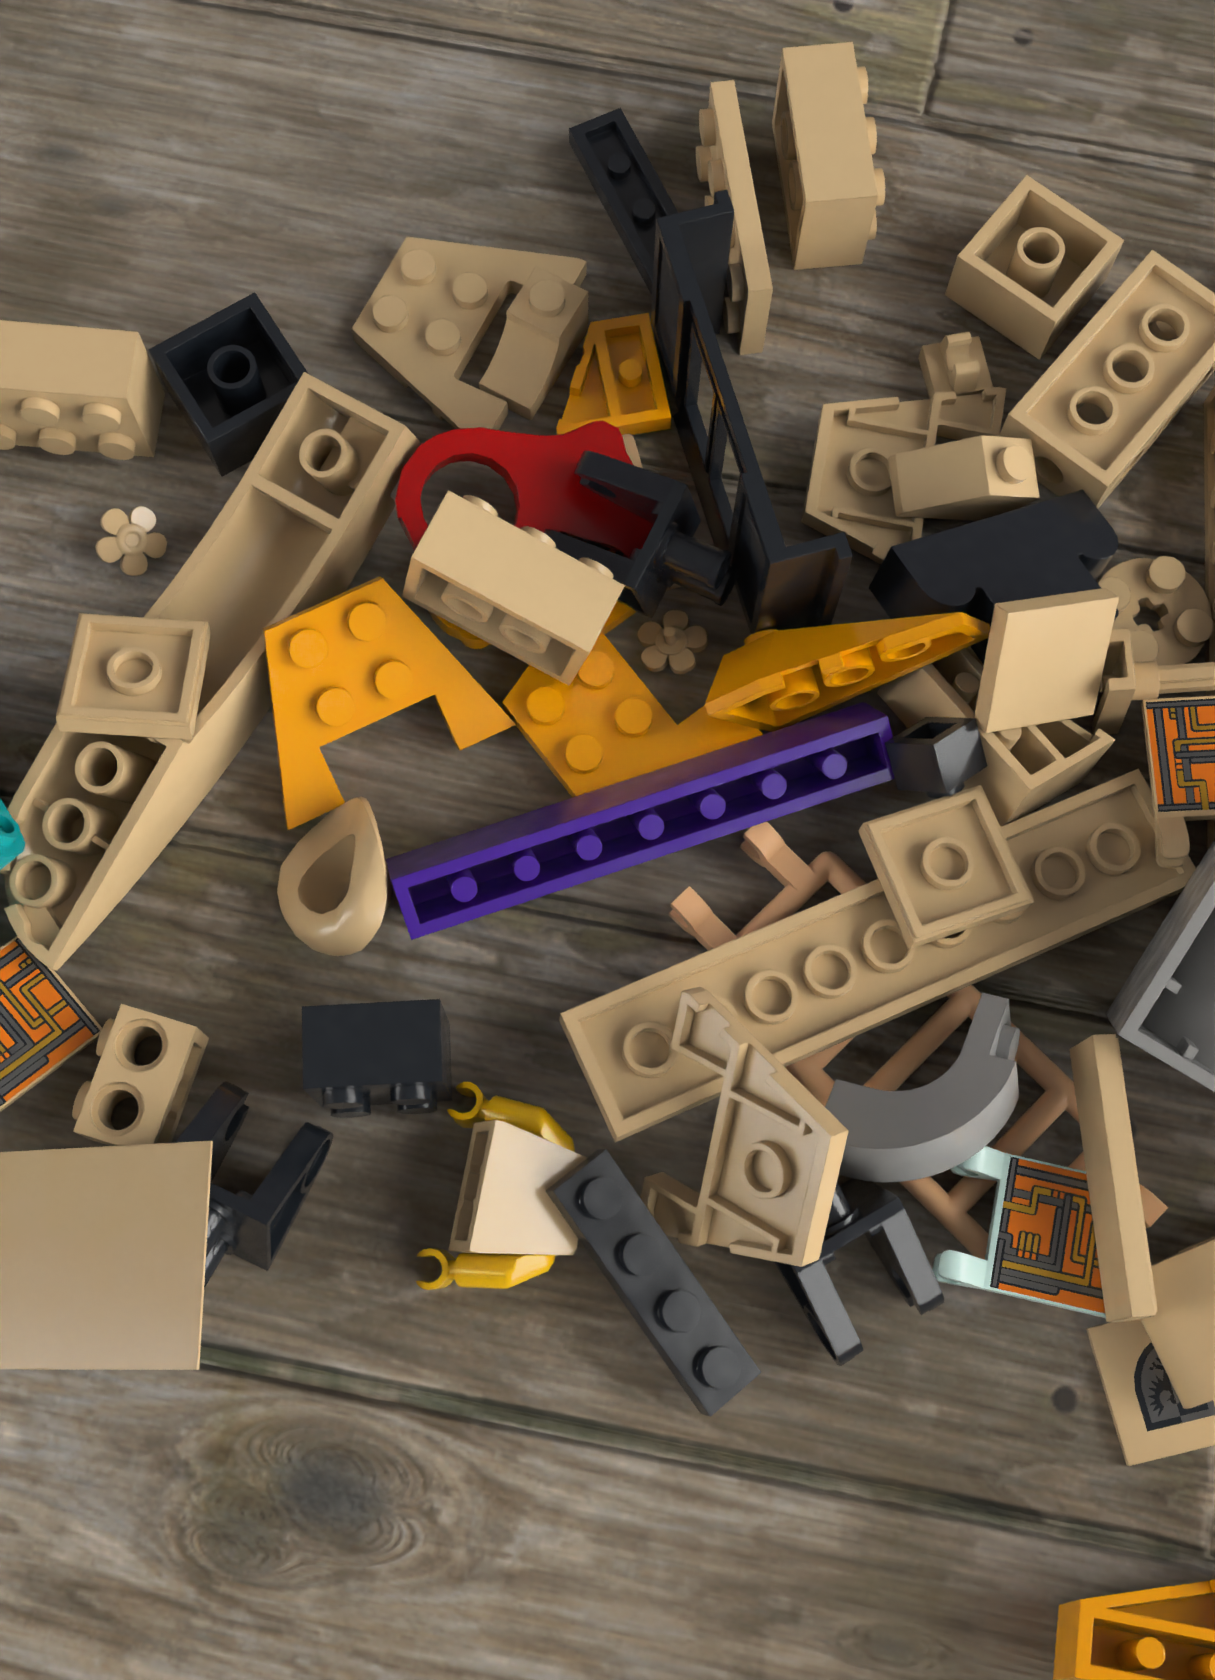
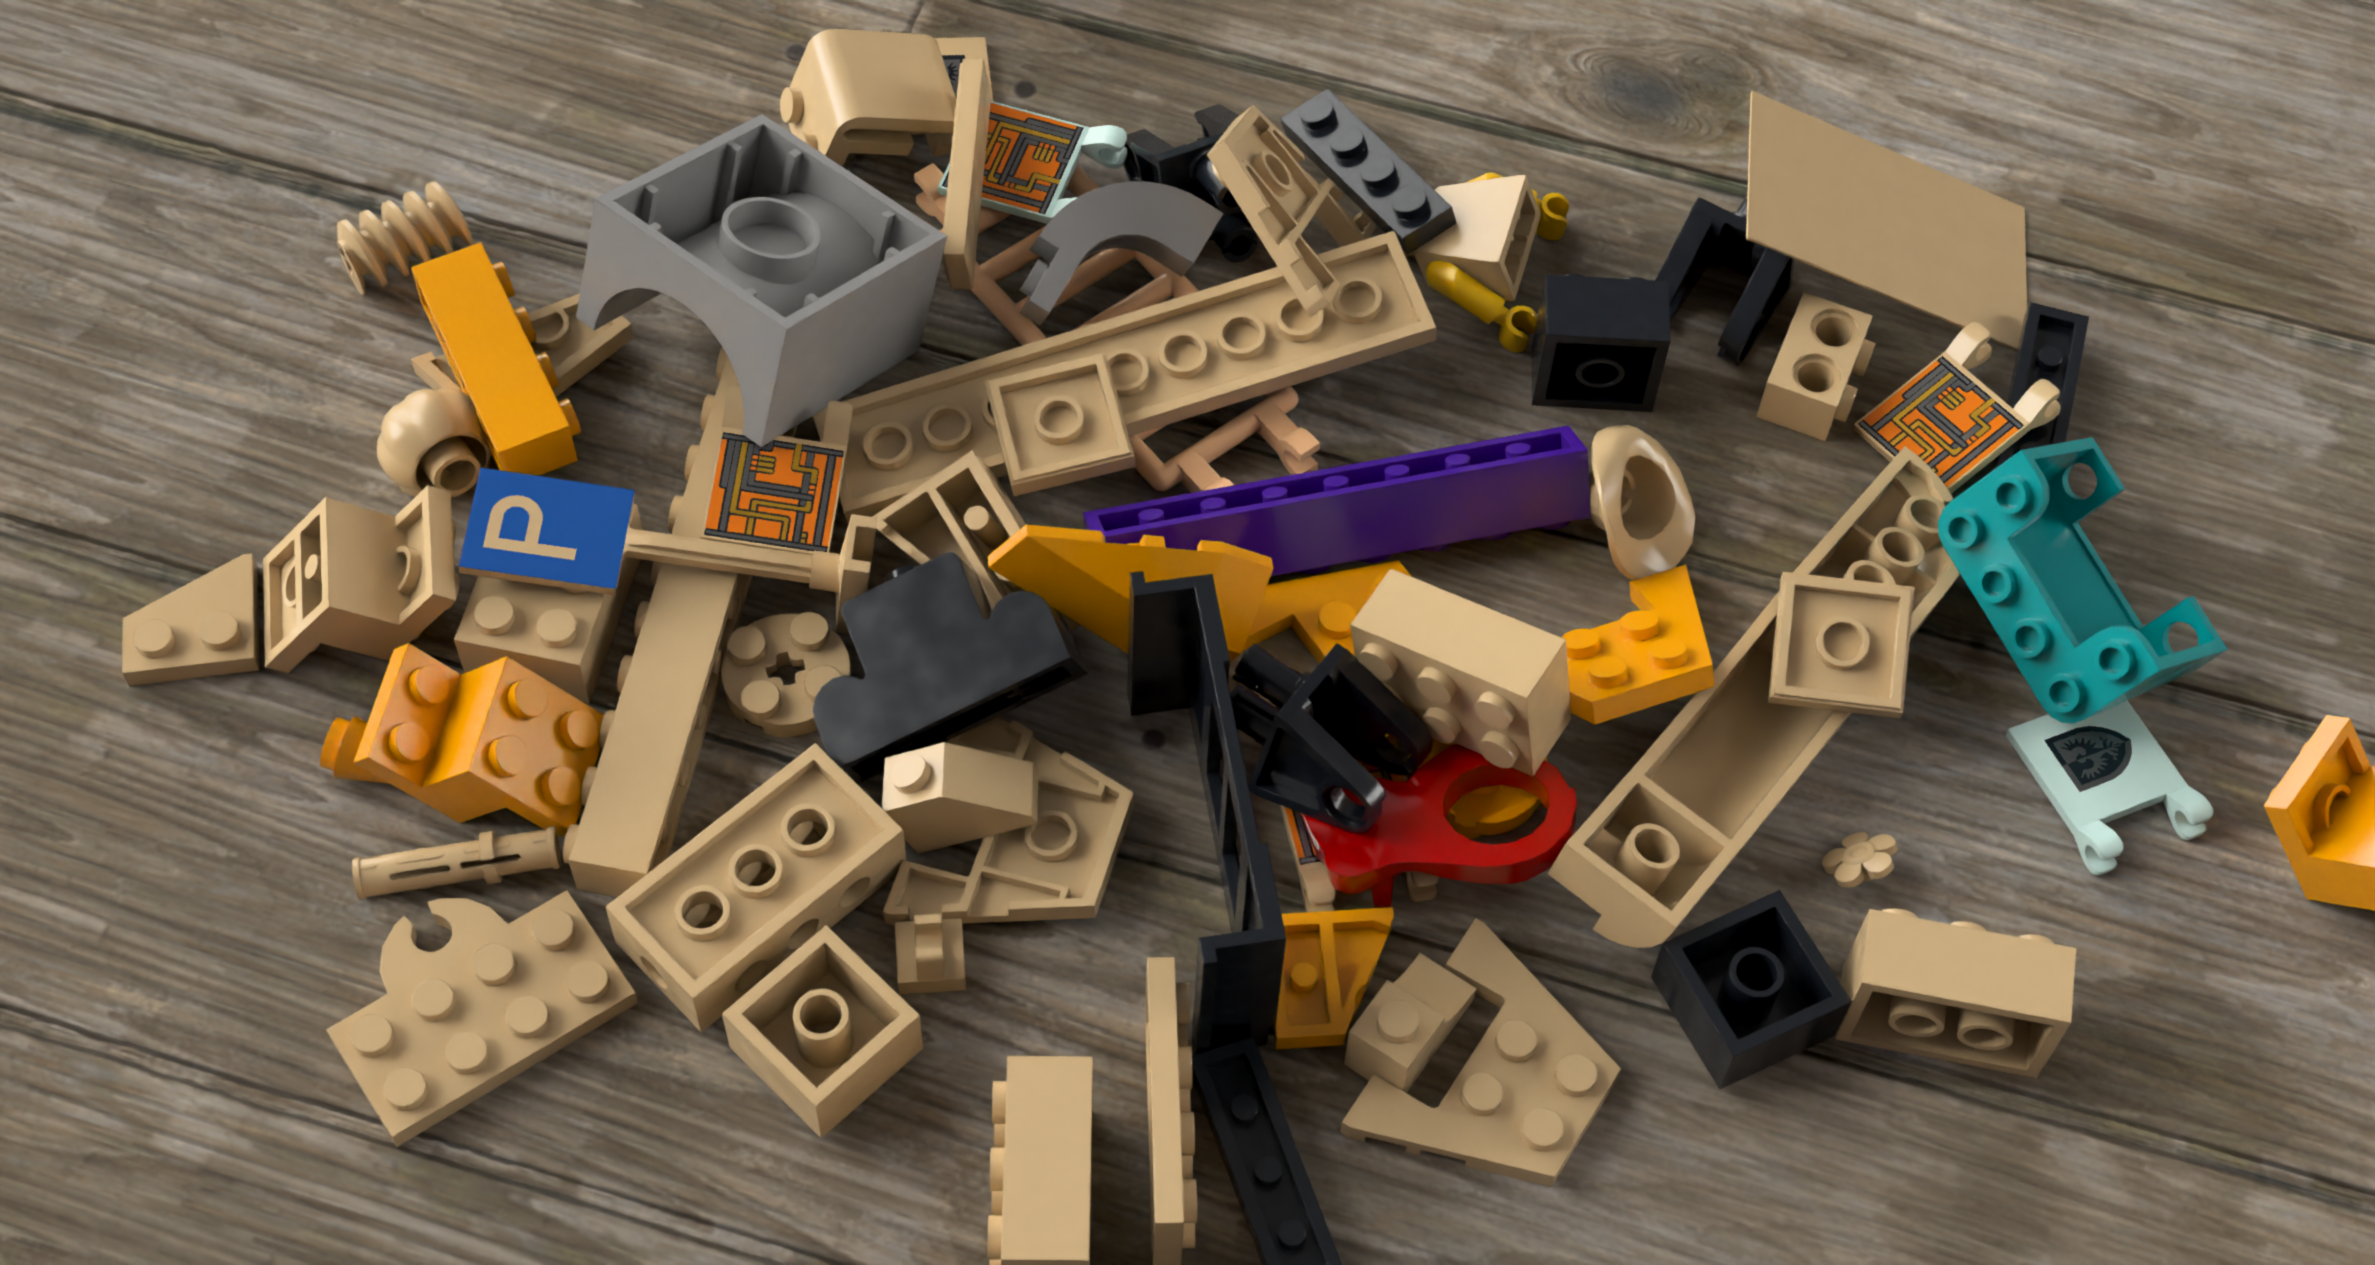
camera: 175 degrees left, 15 degrees down
black plate [885,717,988,798] -> none
tan tile [974,588,1119,733] -> none

